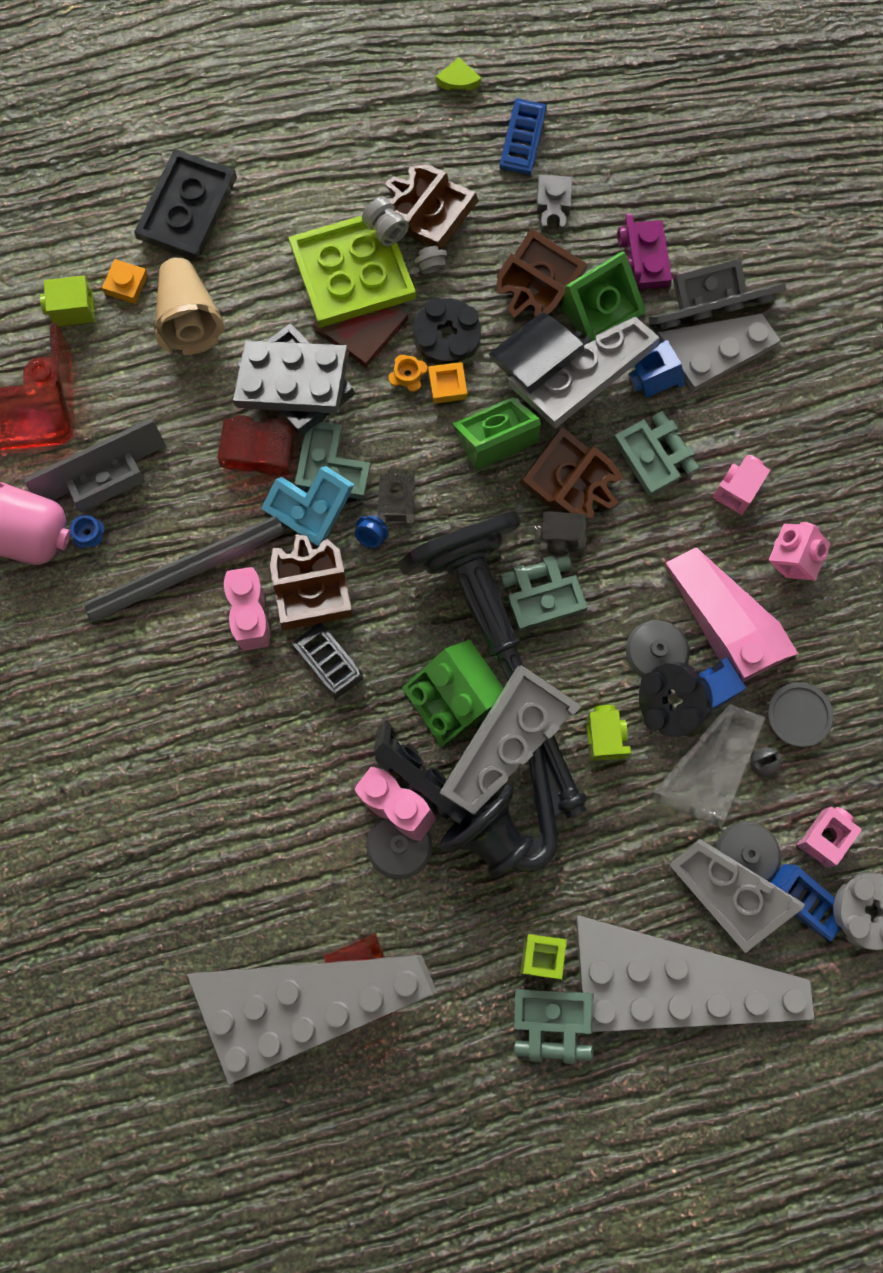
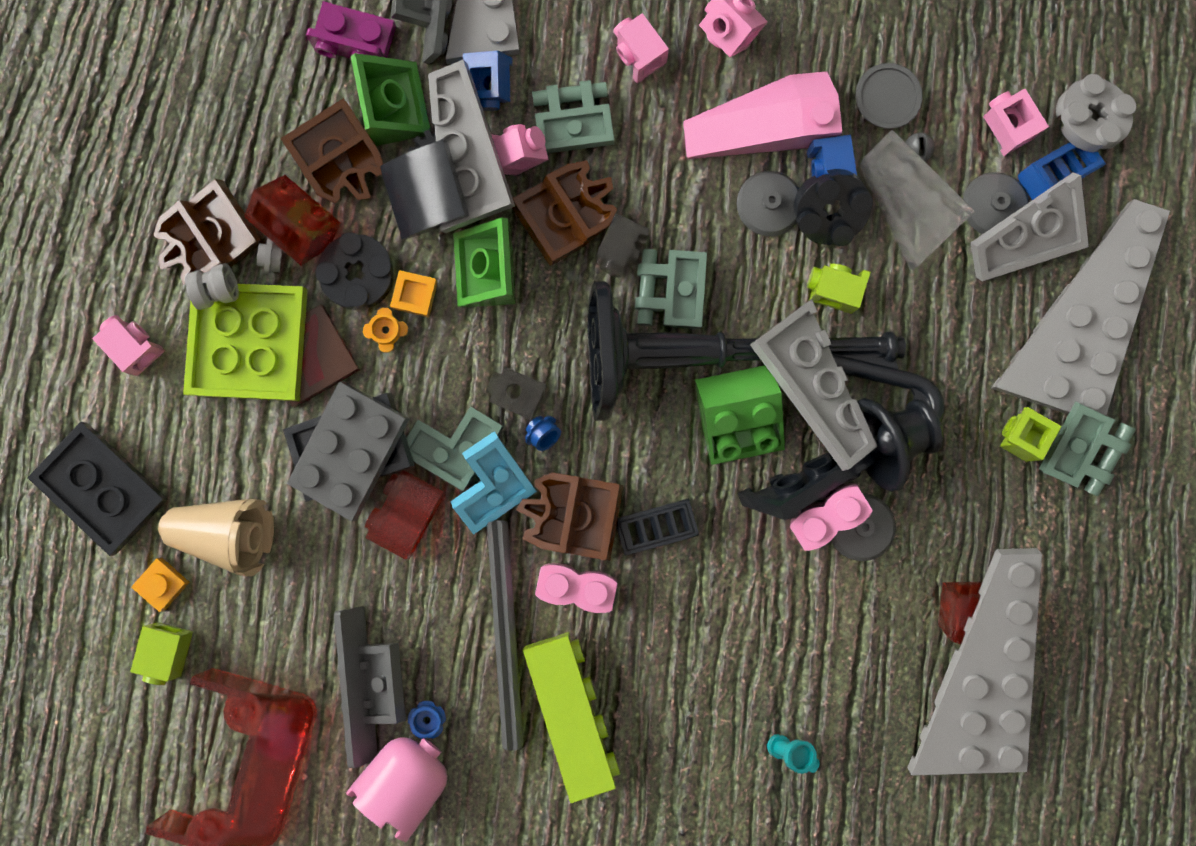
camera: 65 degrees left, 10 degrees up
lime tile [436,57,481,91] -> none
blue slope [499,98,547,175] -> none
flat silver plate [537,175,572,234] -> none
none -> bright pink brick [92,315,165,376]
none -> clear red brick [244,174,341,266]
none -> bright pink brick [491,124,549,176]
none -> lime brick [523,632,621,804]
none -> teal piece [767,734,820,774]

